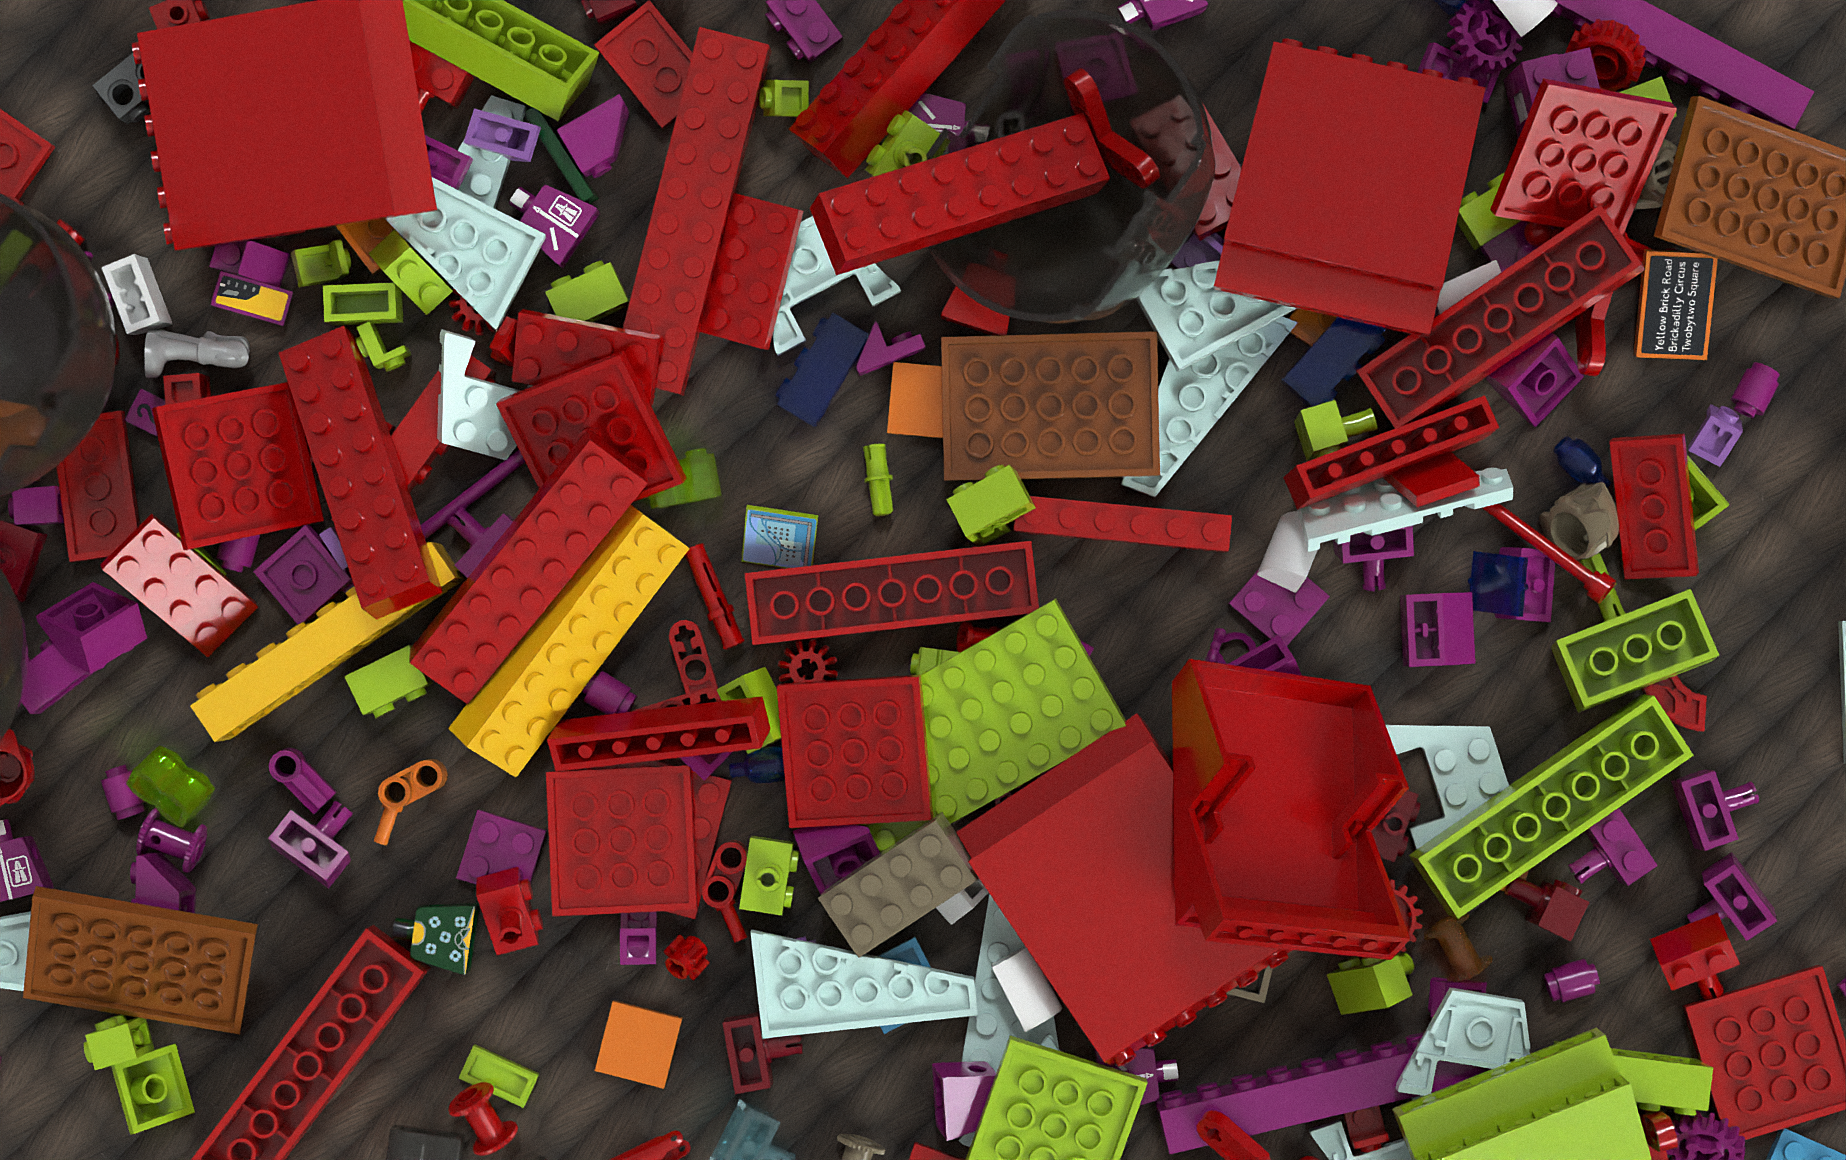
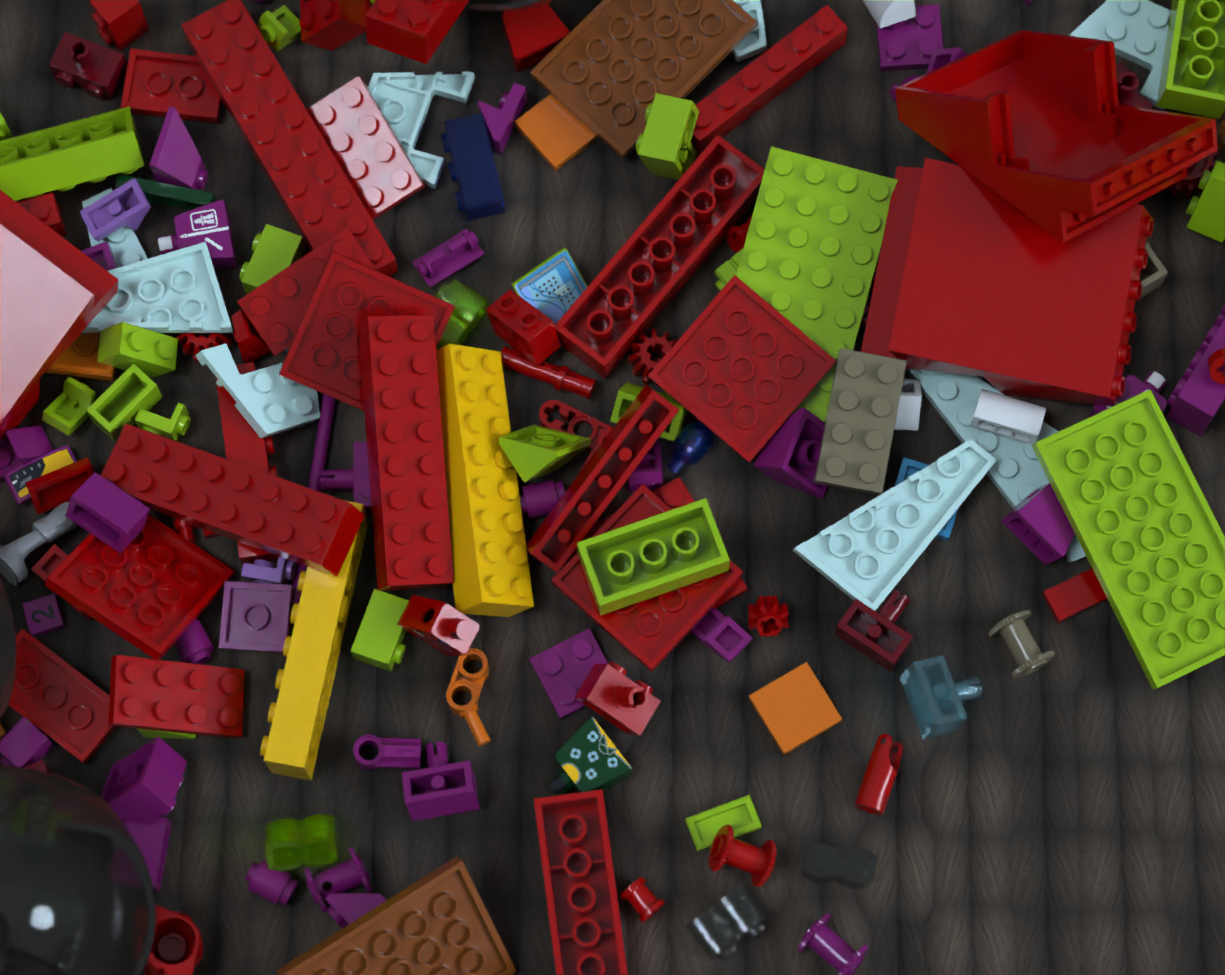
camera: 45 degrees left, 15 degrees down
red beam [702,840,748,943] -> none
lime brick [739,836,800,916] -> none
lime axle [863,444,893,516] -> none
none -> red tile [25,457,94,515]
none -> magenta brick [65,472,150,553]
none -> red torso [397,595,480,656]
none -> magenta hinge [412,229,485,288]
none -> red brick [486,289,561,366]
none -> lime slope [499,425,591,483]
none -> lime brick [577,498,730,616]
none -> red bush [619,876,665,923]

